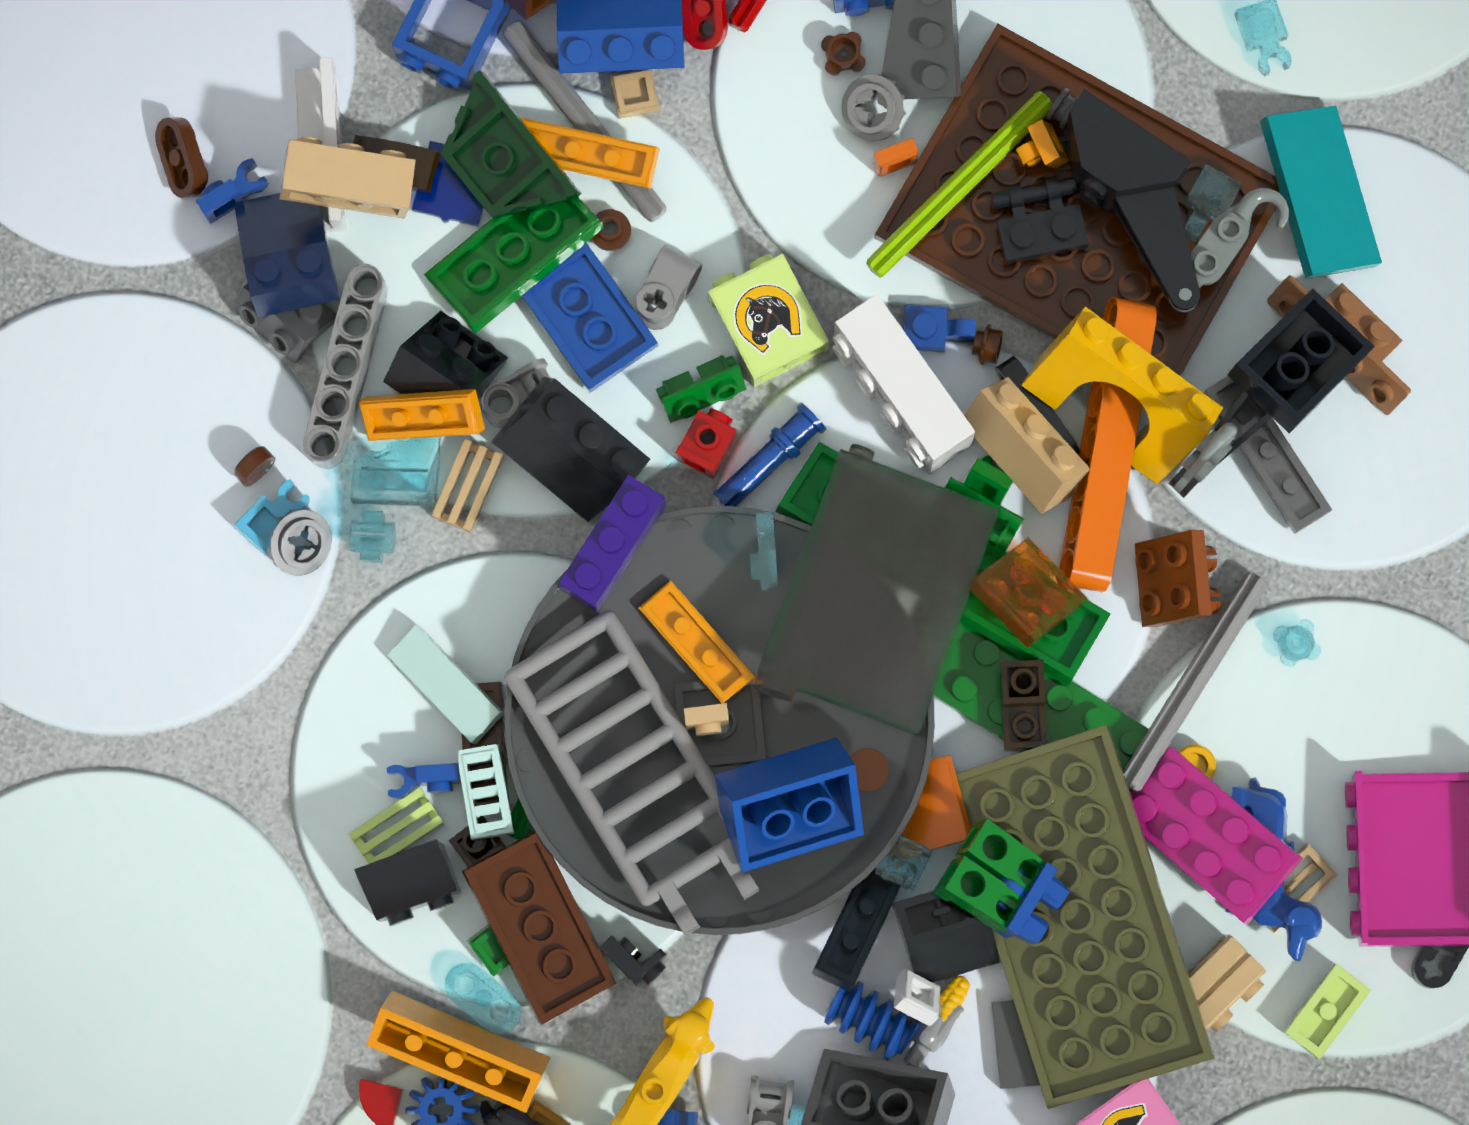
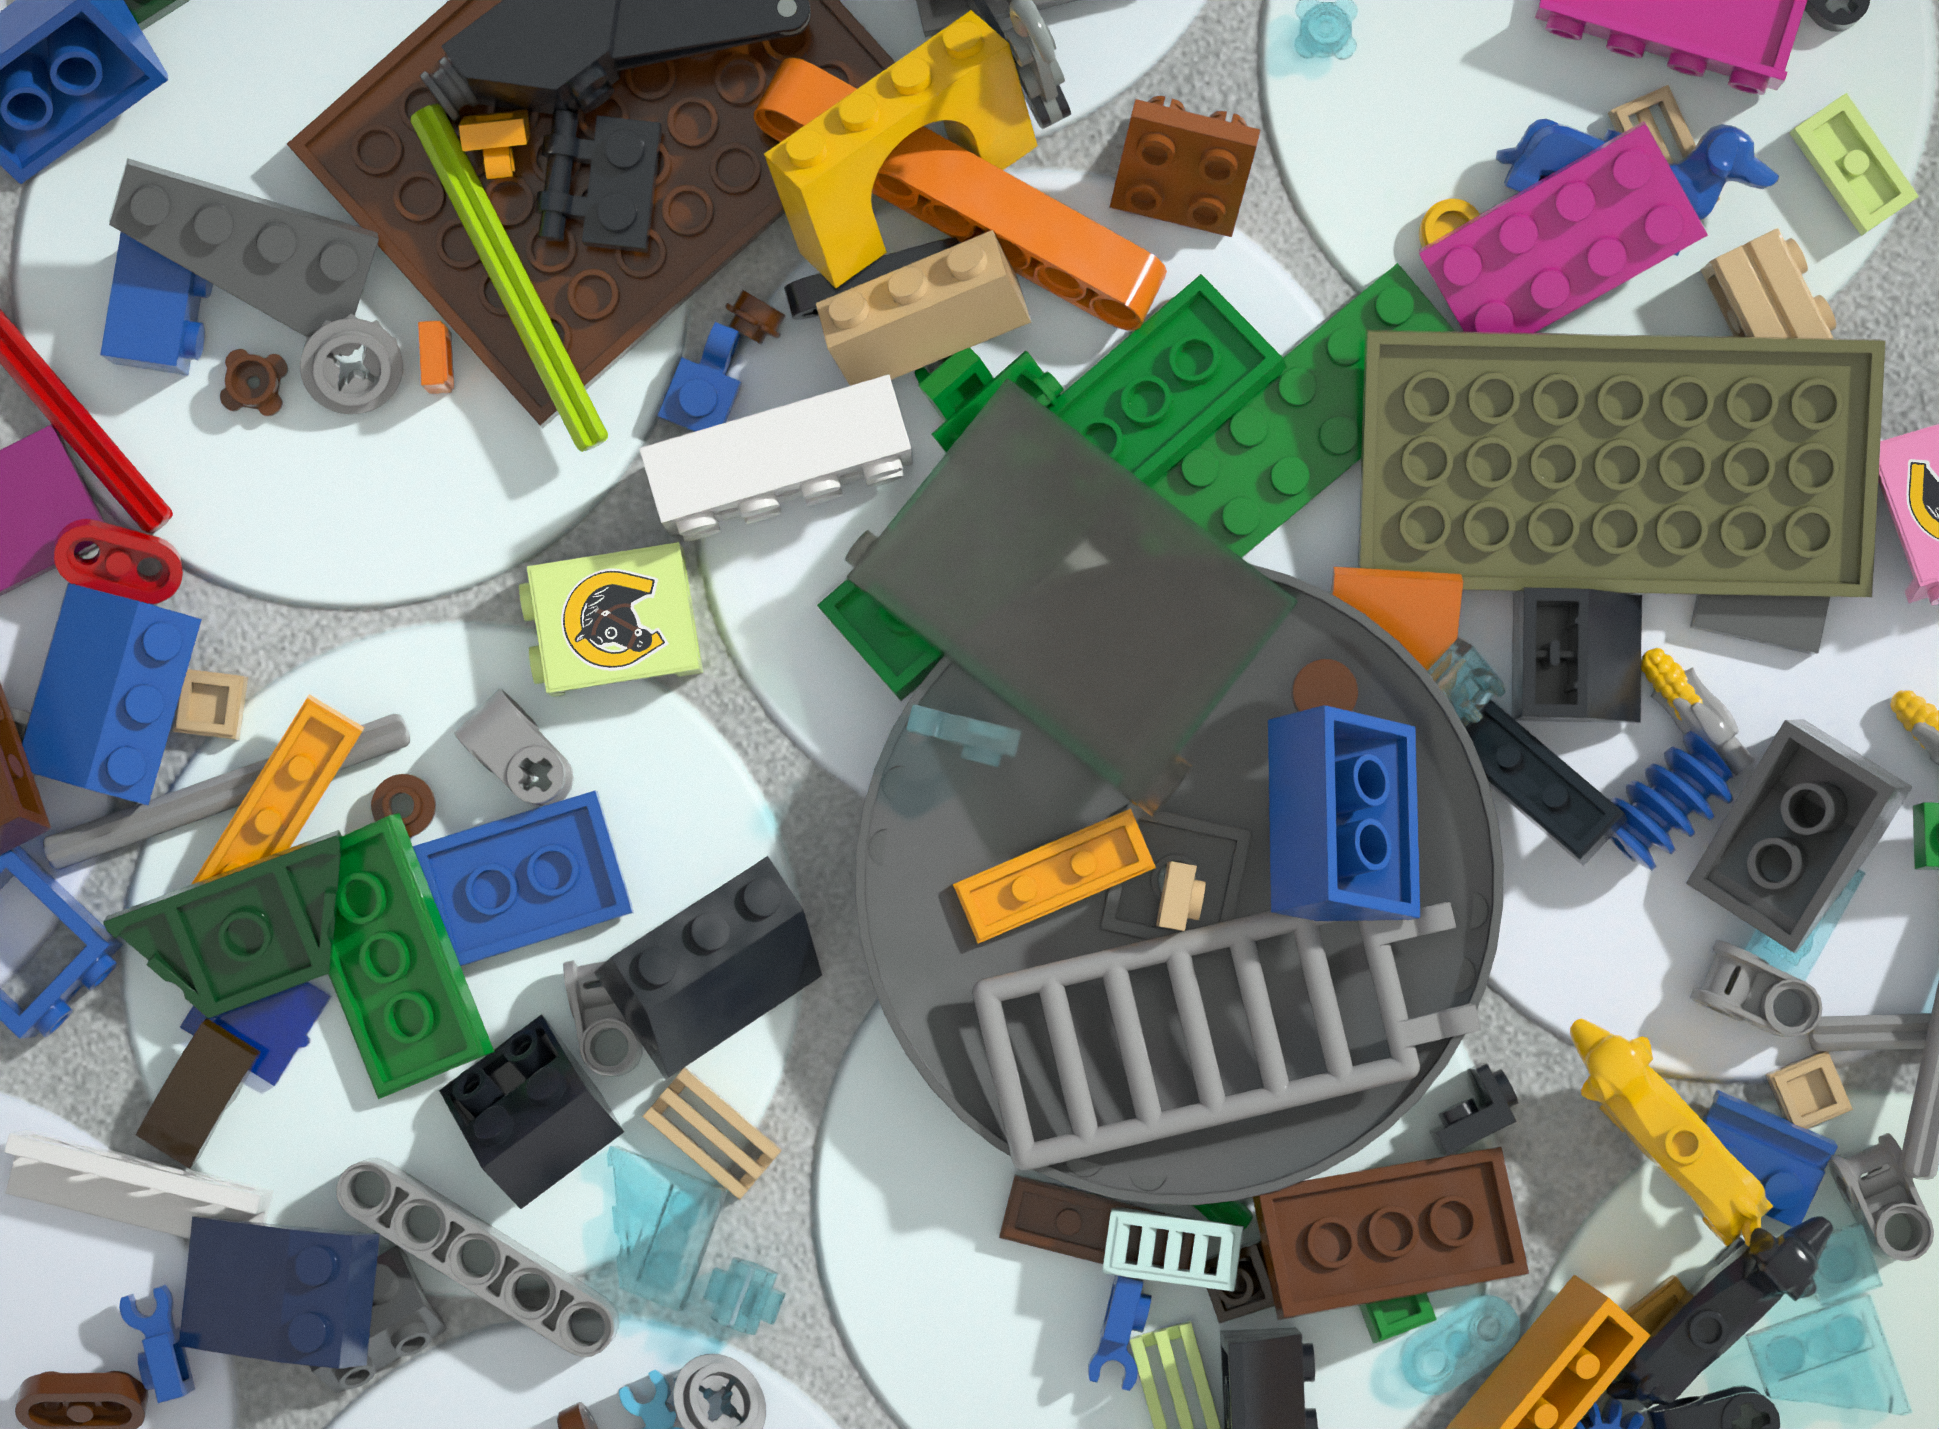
camera: 80 degrees left, 5 degrees up
tan brick [279,136,416,219] -> none
light orange tile [359,389,485,441] -> none
light aqua tile [387,625,504,744] -> none
dark purple brick [558,475,666,613] -> none
green hinge [656,355,747,423] -> none
red brick [675,408,736,479] -> none
blue pin [713,402,827,507] -> none
white tile [894,969,940,1026] -> none
green hips [932,818,1070,944] -> none
clear orange plate [969,538,1087,648] -> none
dark brown slope [1000,660,1047,751] -> none
light grey axle [1123,572,1267,791] -> none

